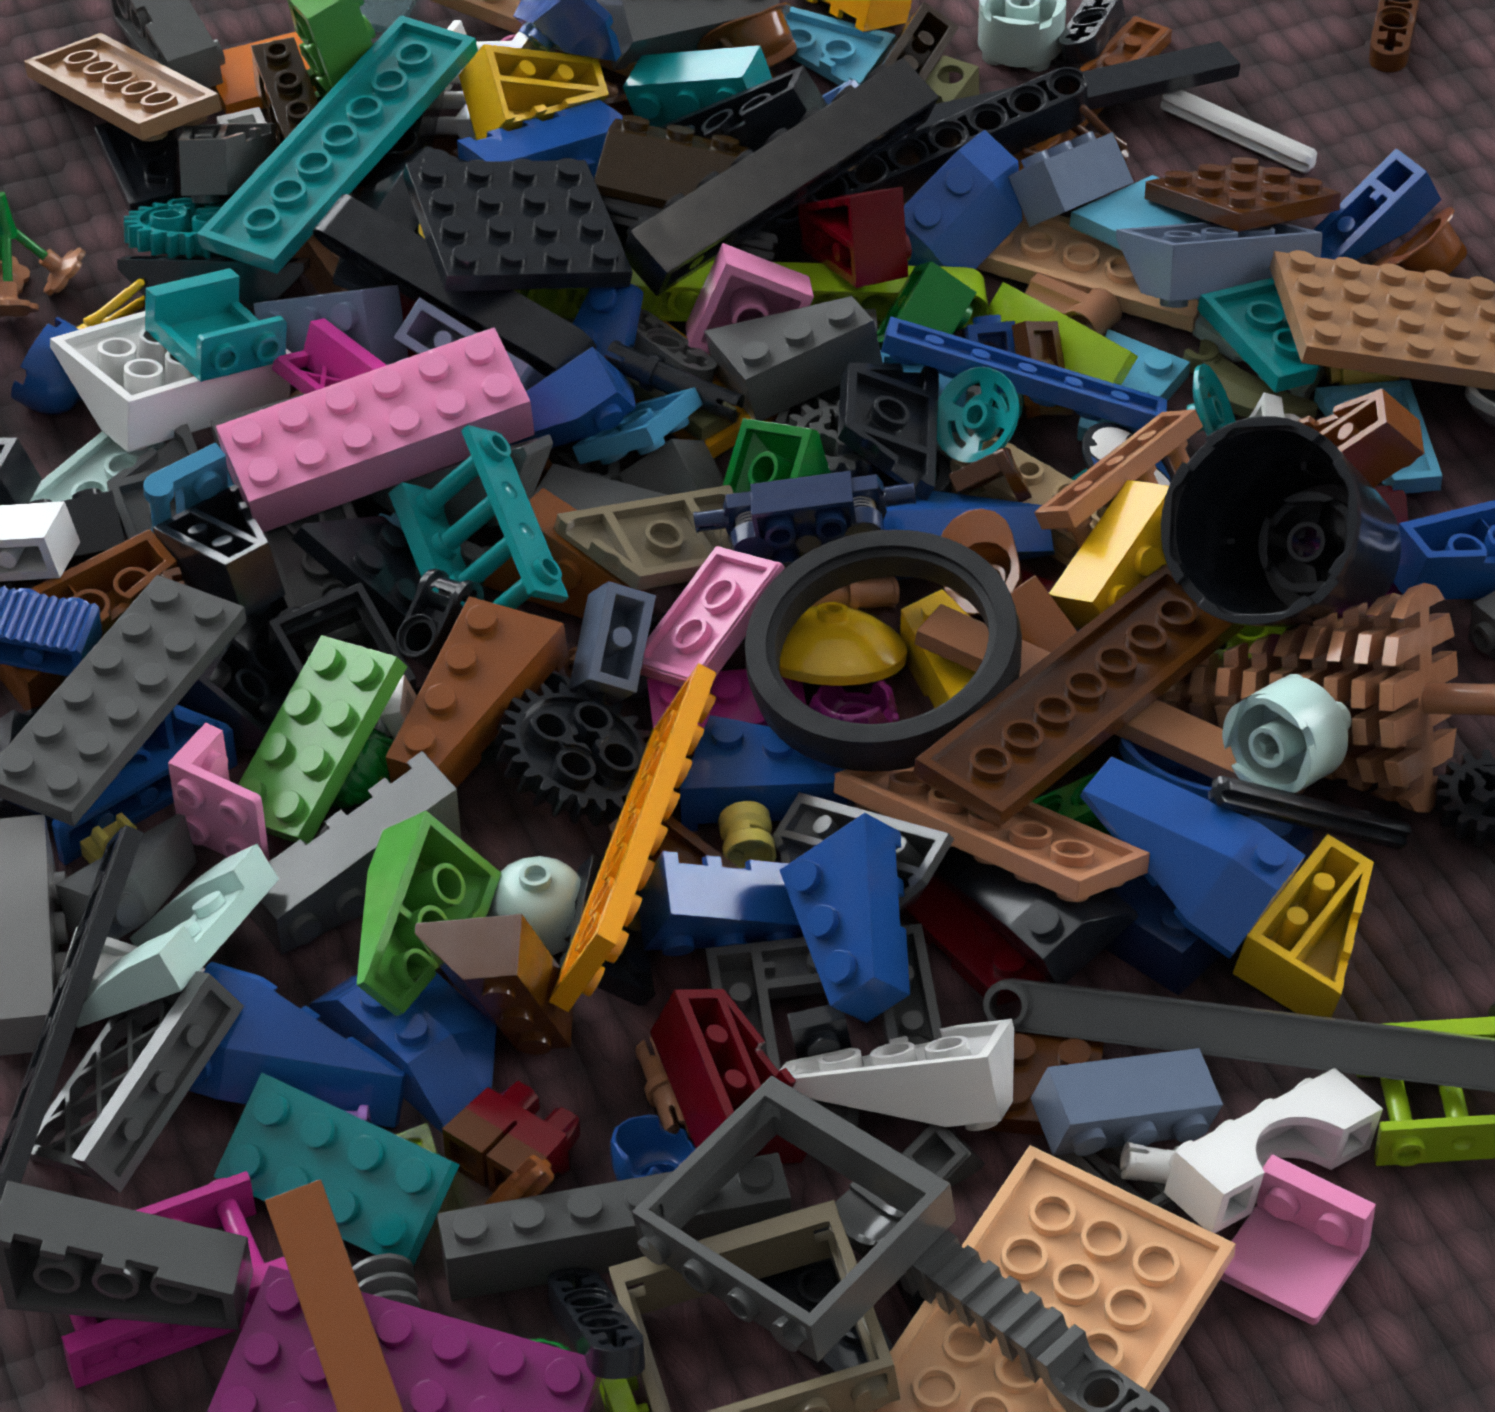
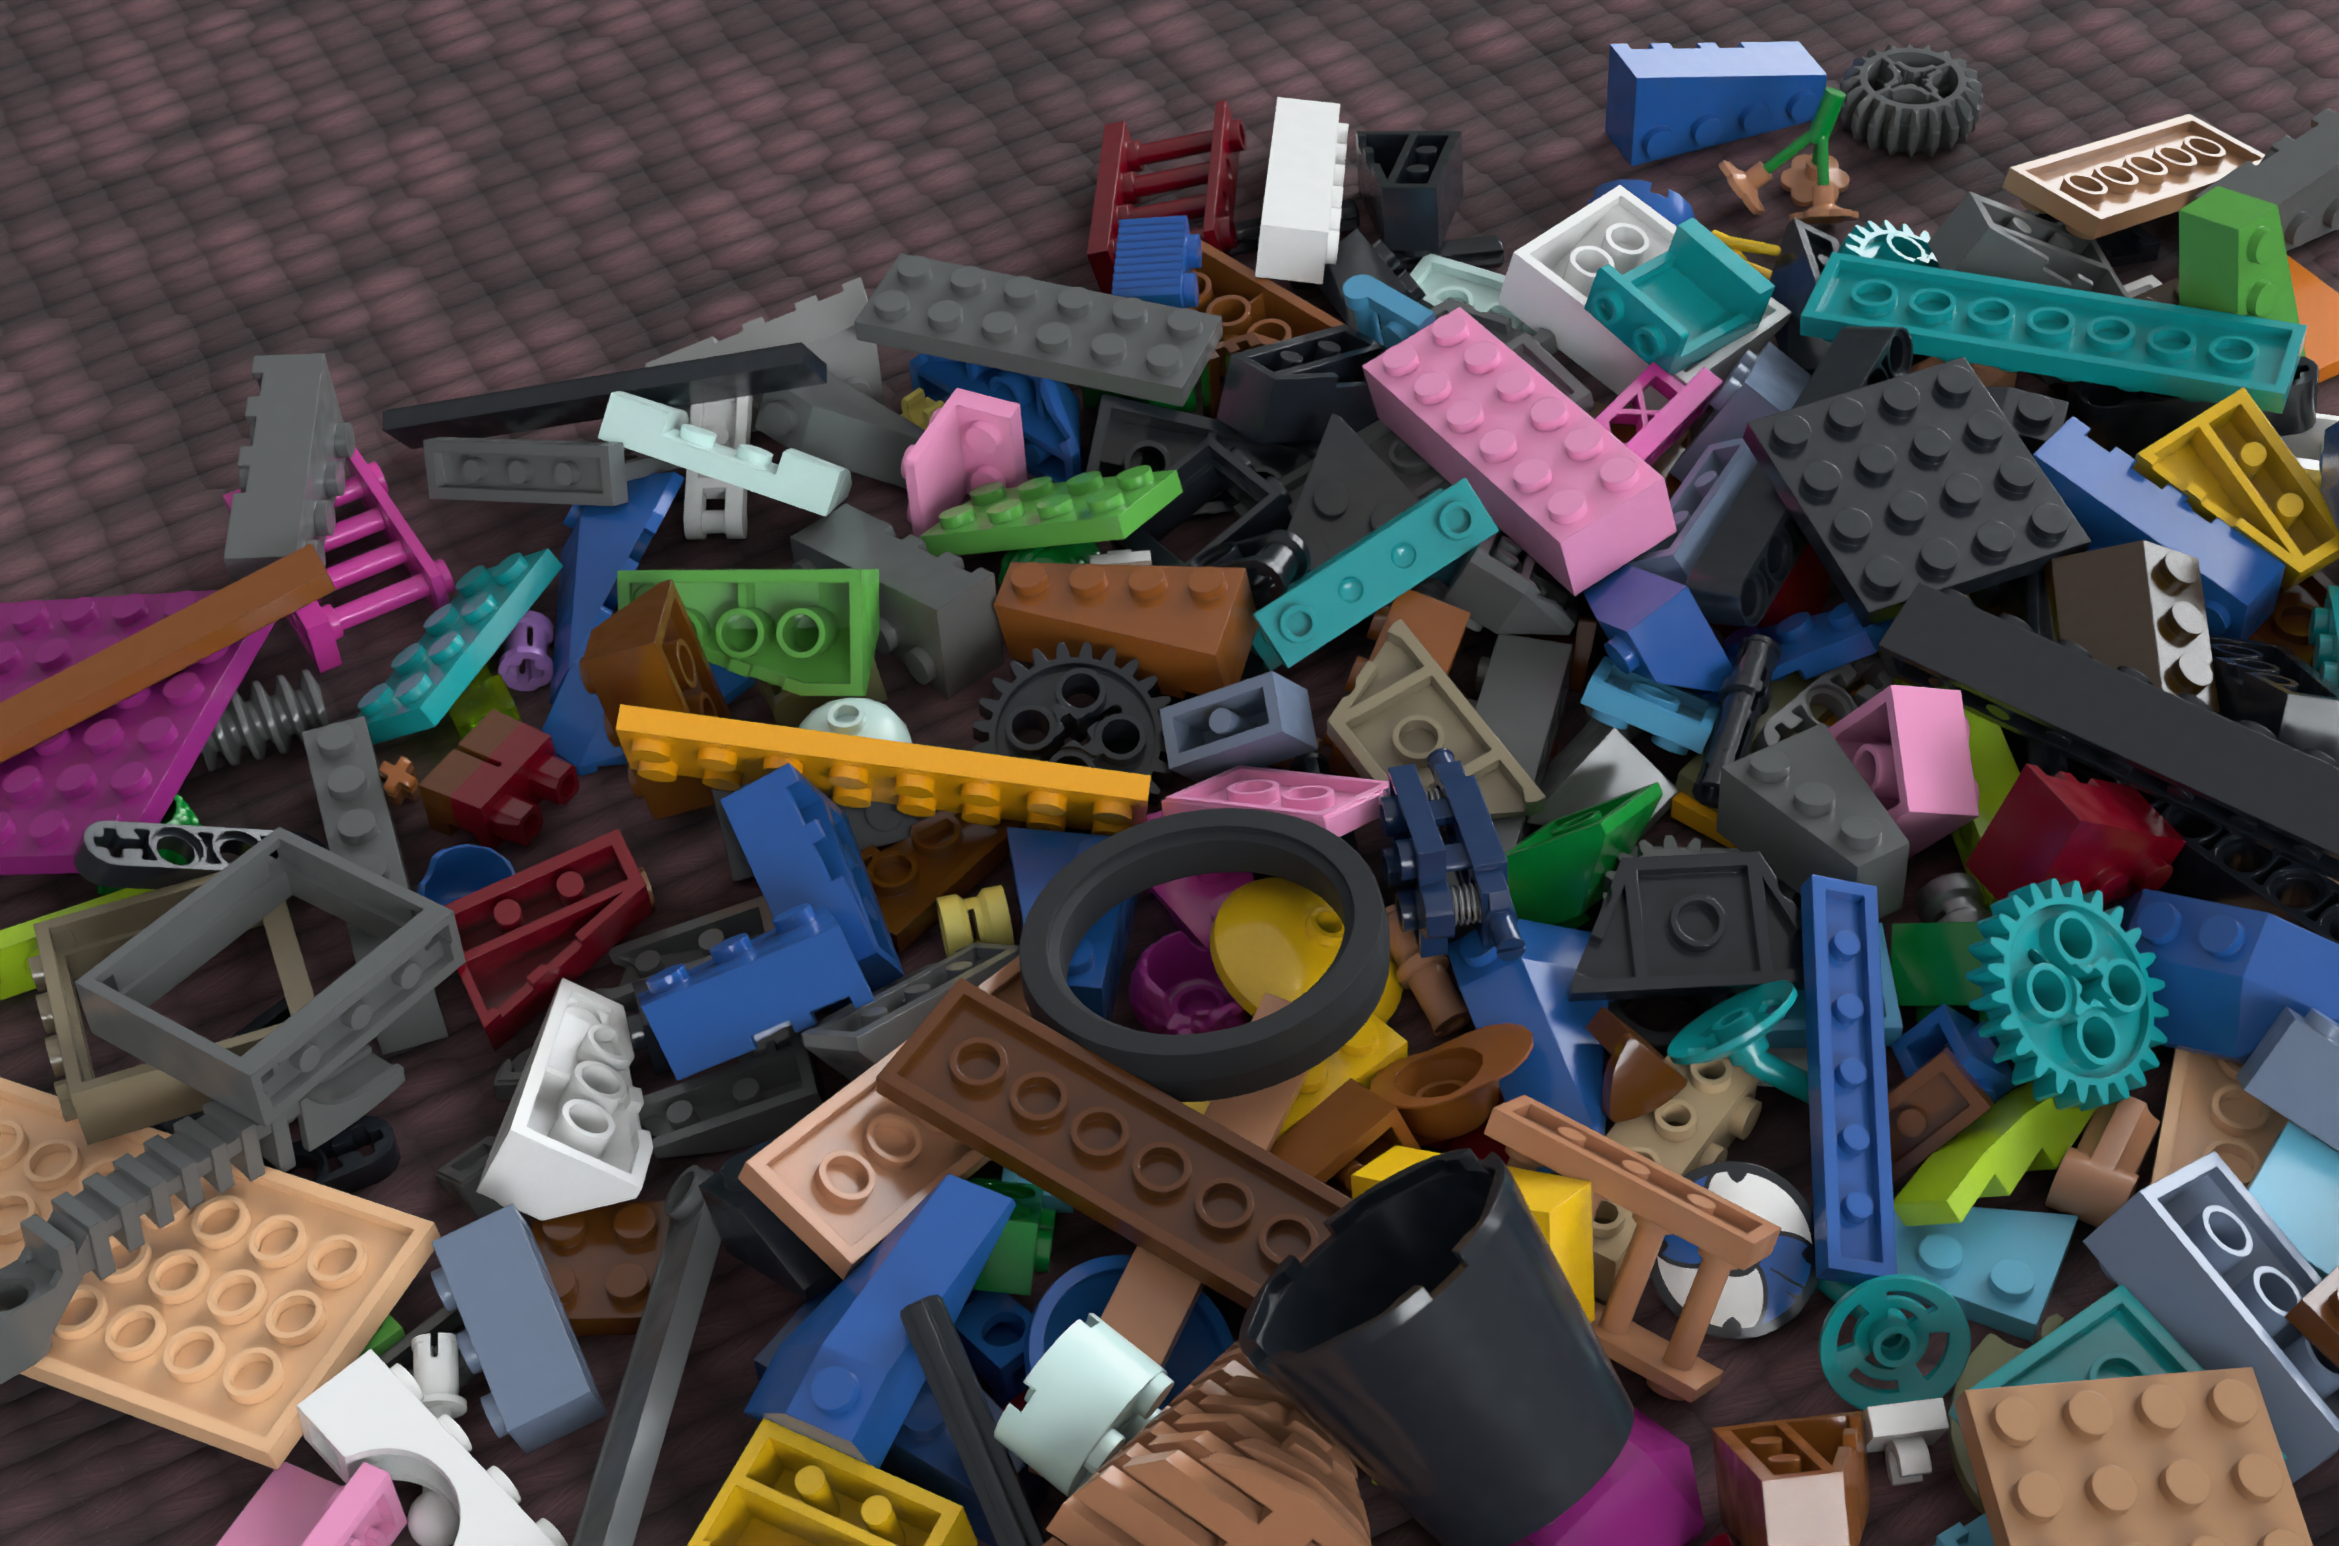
camera: 85 degrees right, 0 degrees up
none -> teal gear [1966,878,2169,1111]

